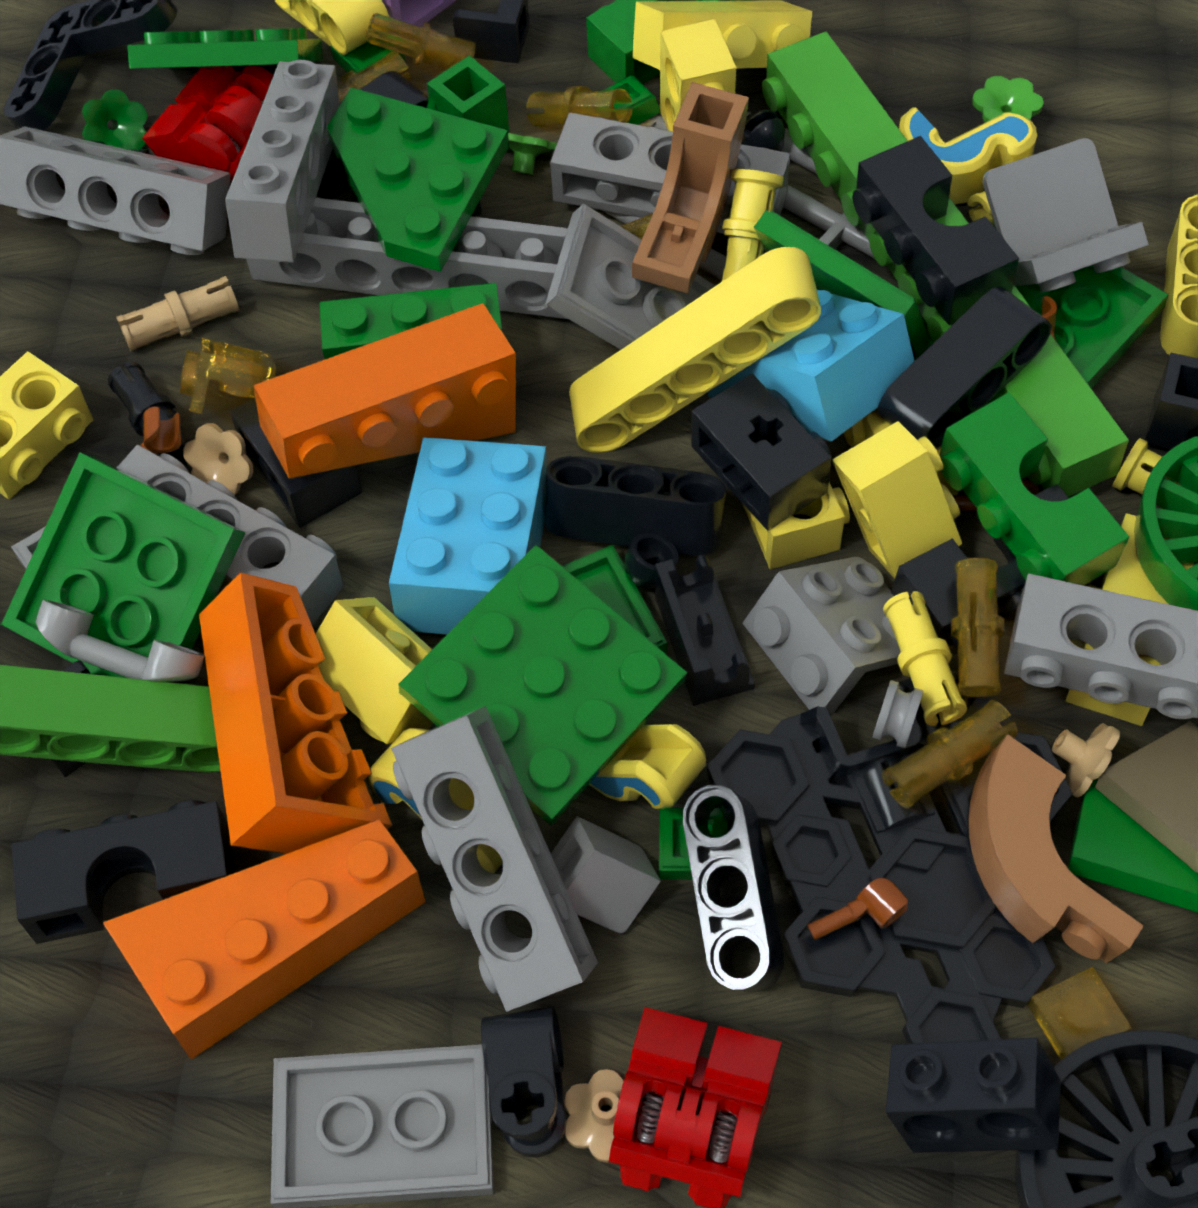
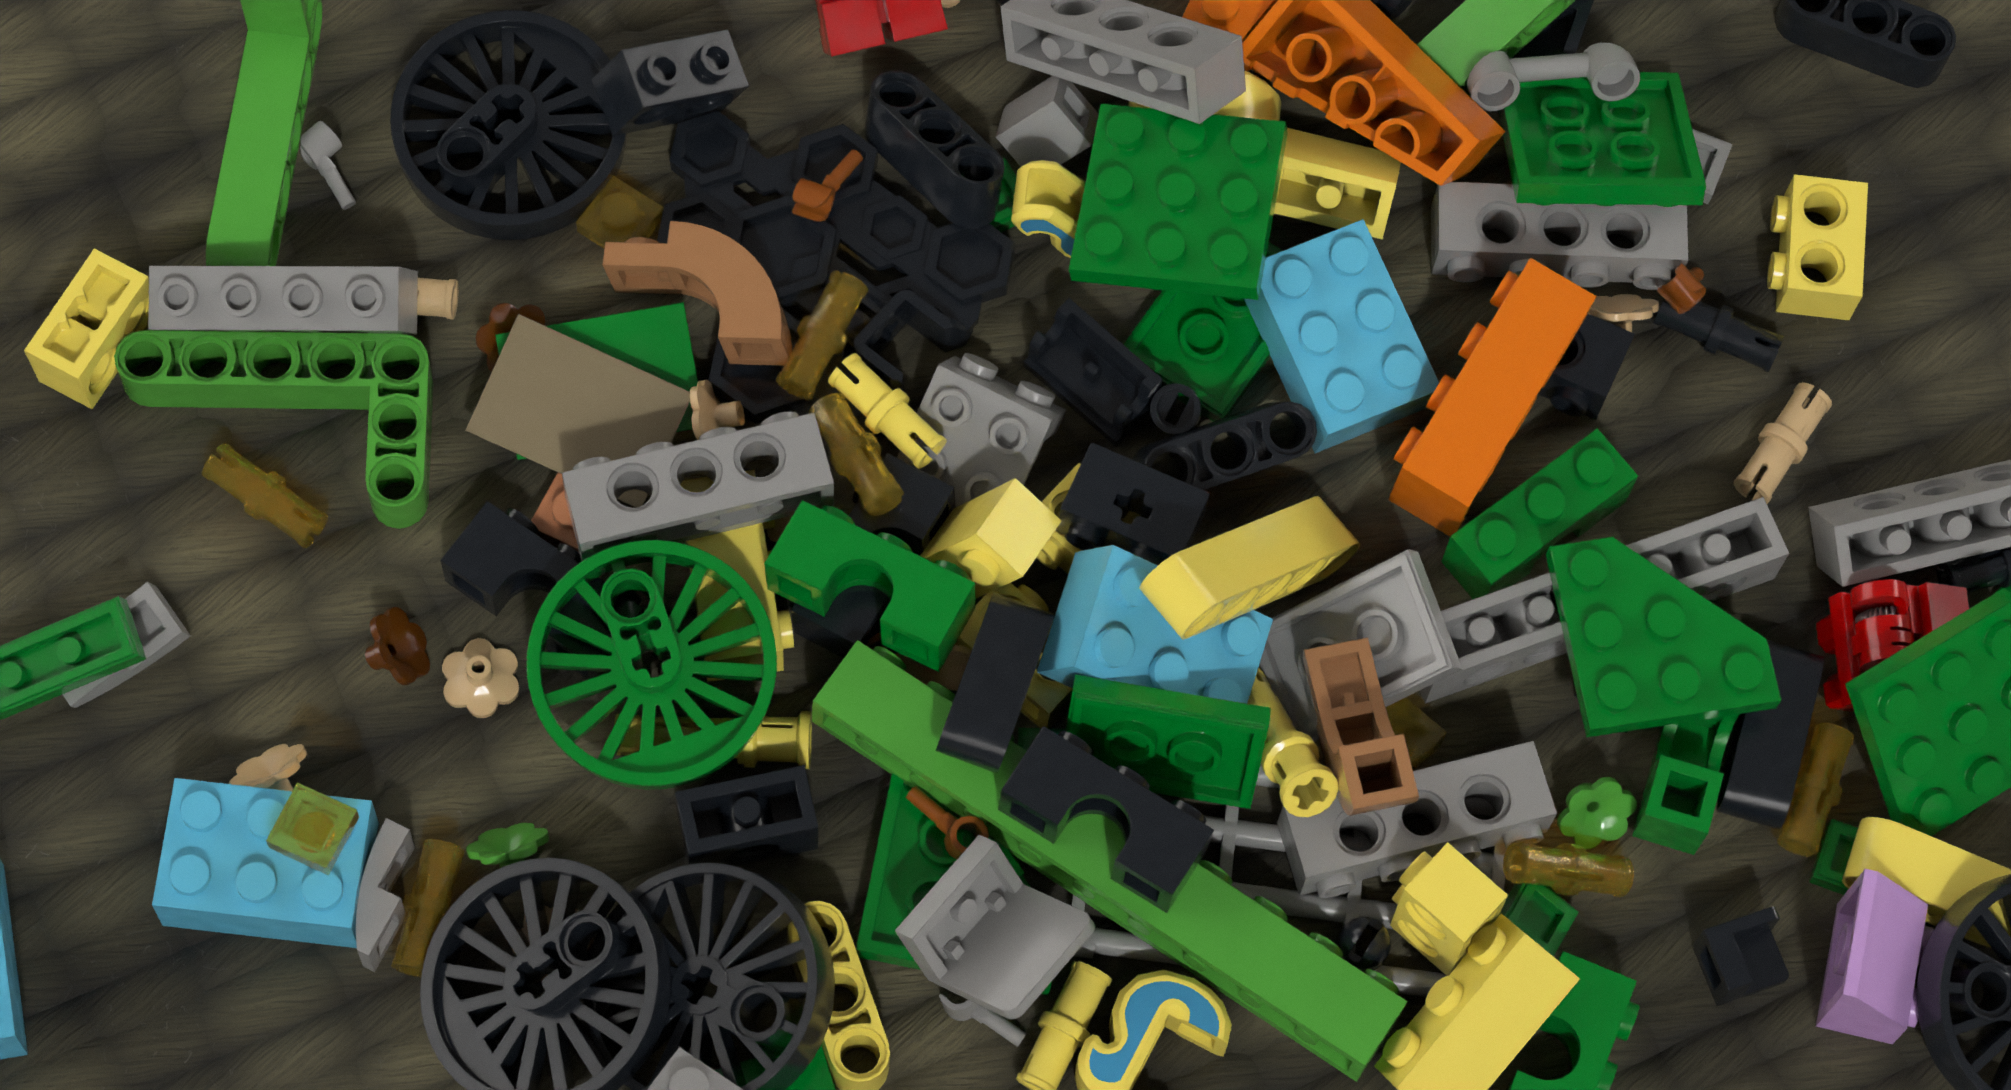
camera: 140 degrees right, 10 degrees up
clear yellow bracket [180,338,276,414] -> none
light grey brick [225,60,339,263] -> none
clear yellow axle [366,13,475,69] -> none
light grey bush [872,680,924,748] -> none

